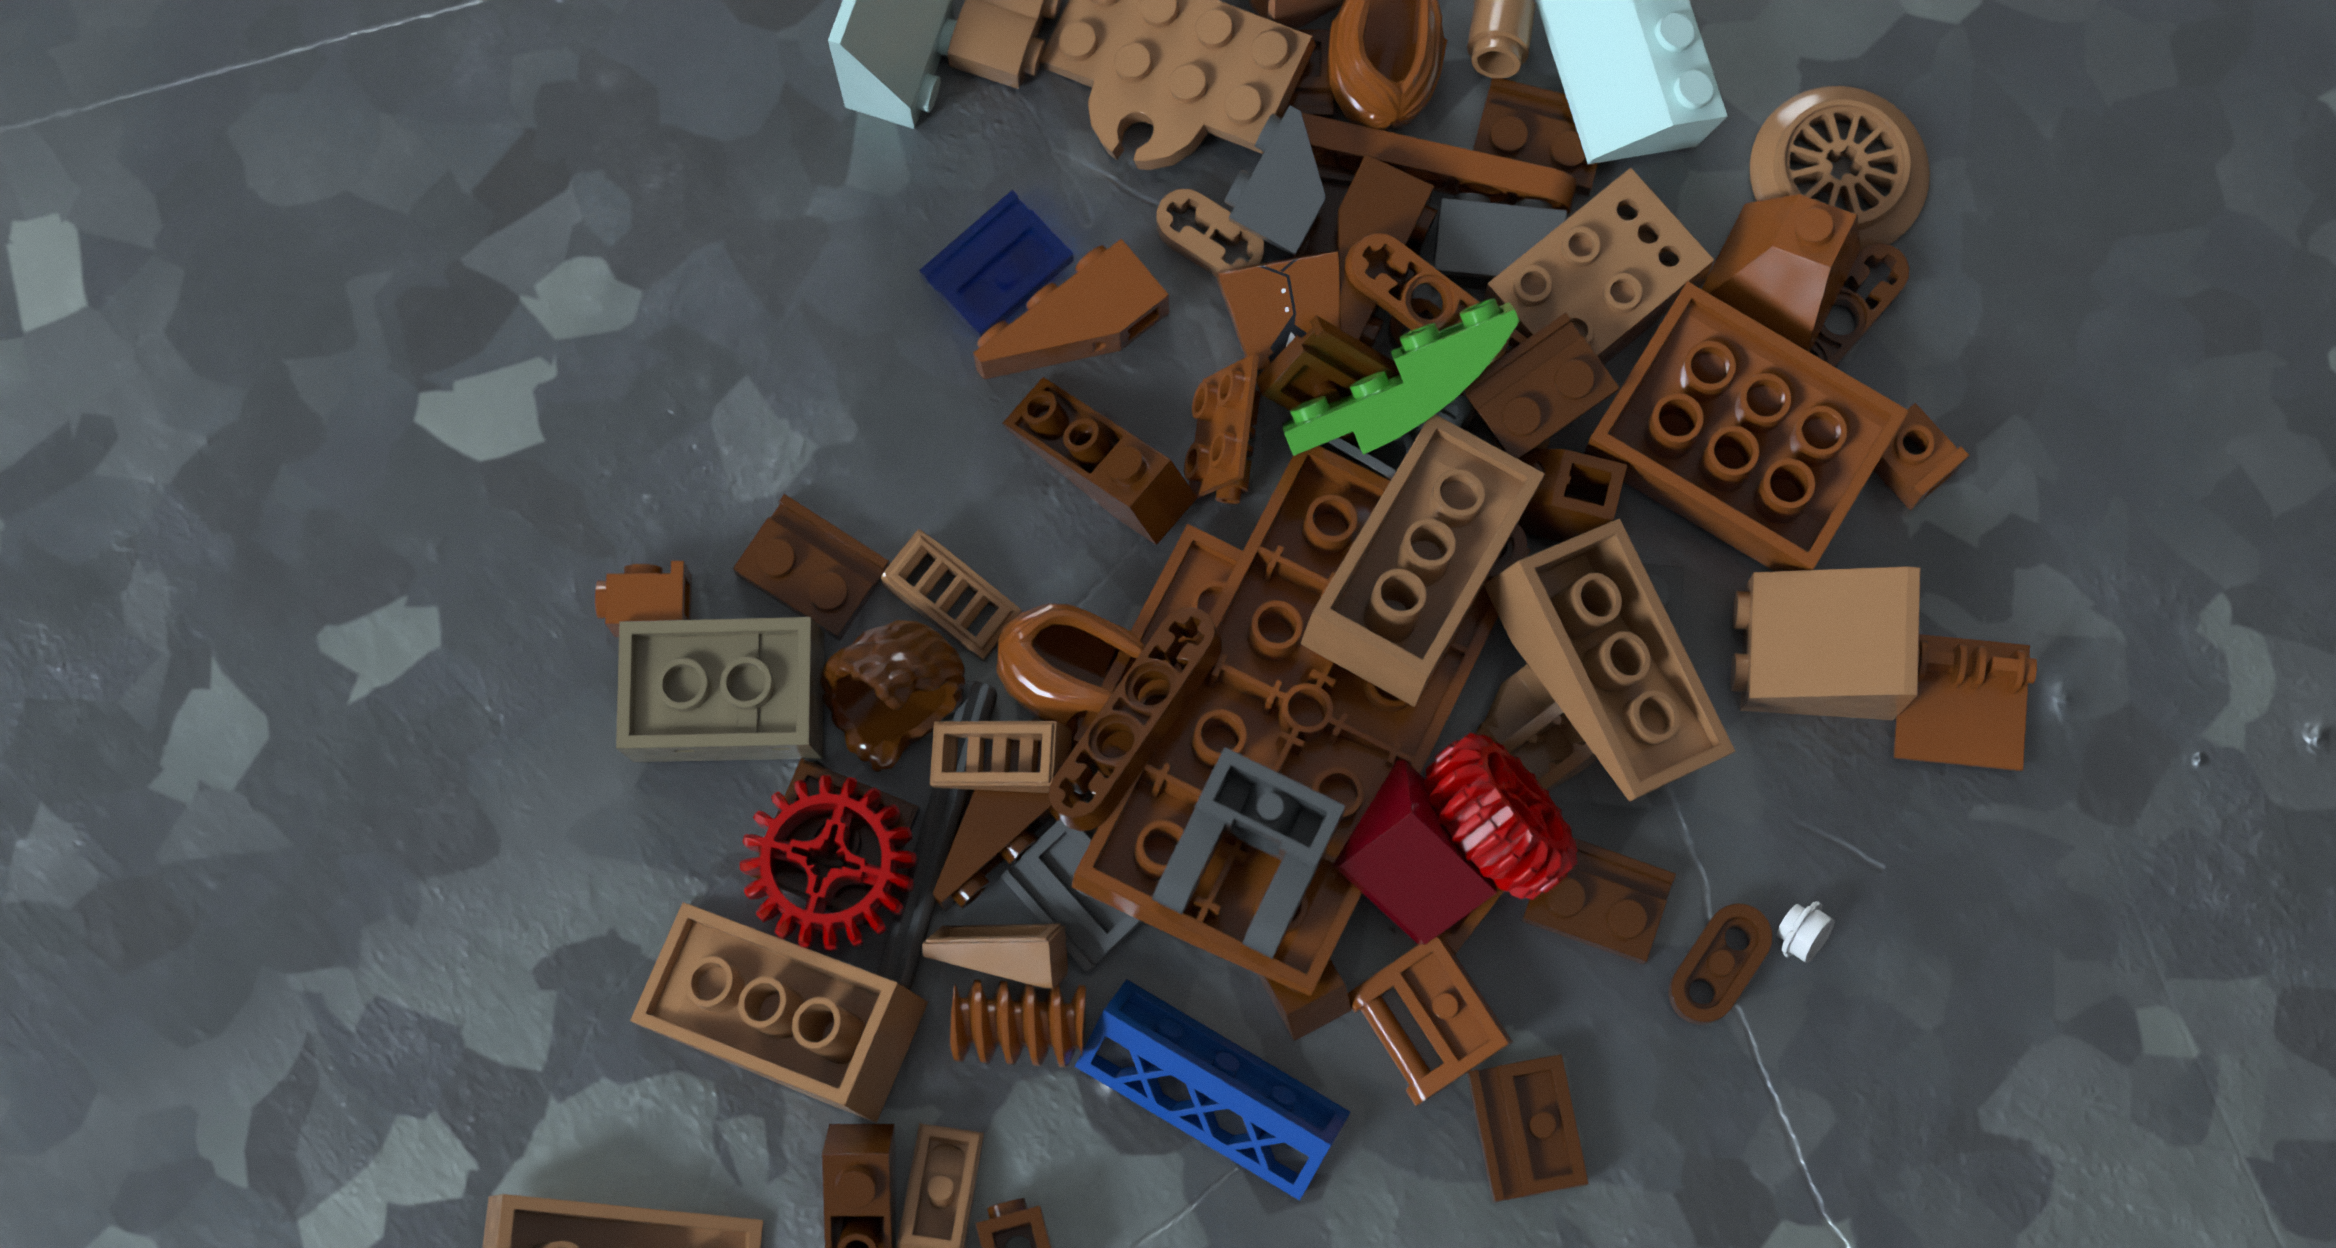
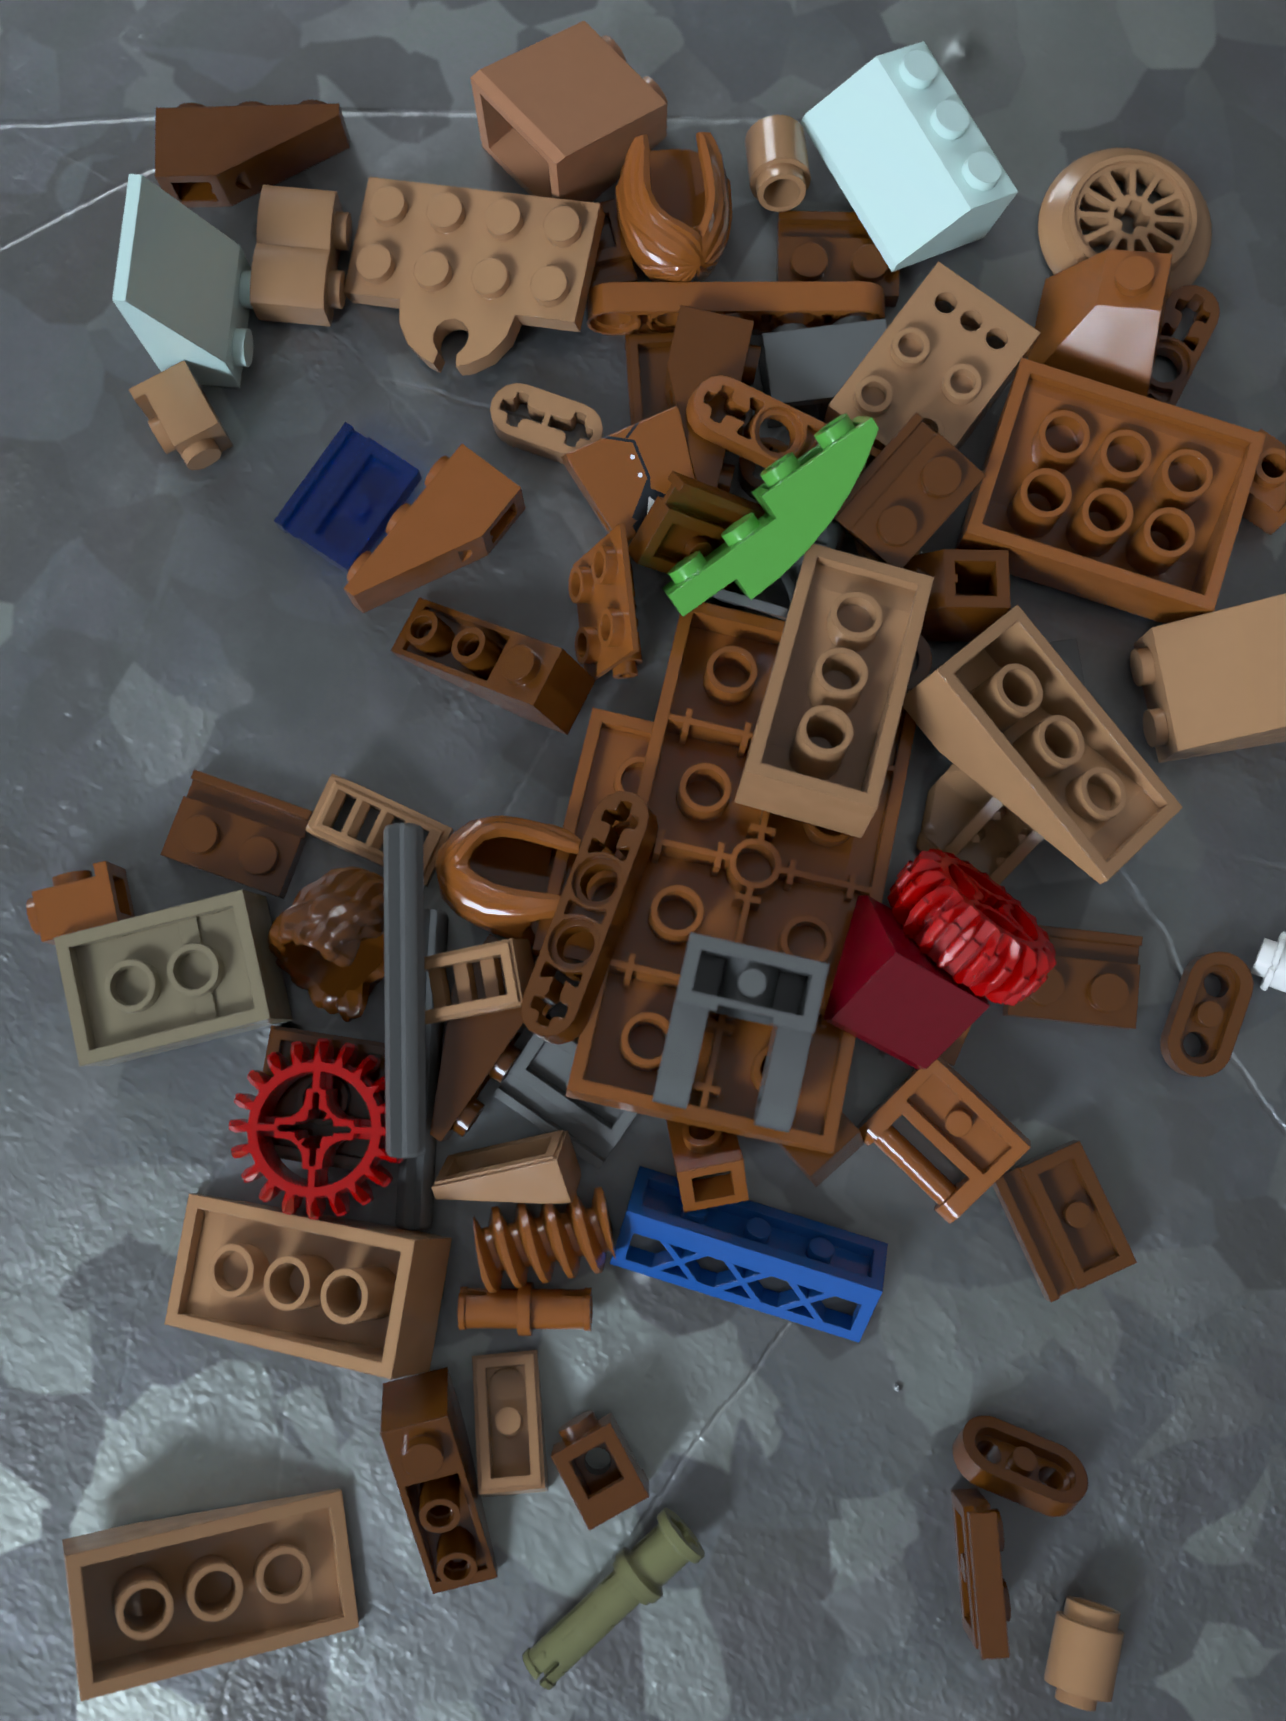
camera: 15 degrees left, 5 degrees up
dark grey slope [1224,105,1326,257] -> none
none -> medium nougat brick [129,360,233,470]
none -> dark grey axle [383,823,426,1158]
none -> dark orange pin [457,1282,593,1336]
none -> dark orange brick [666,1120,749,1213]

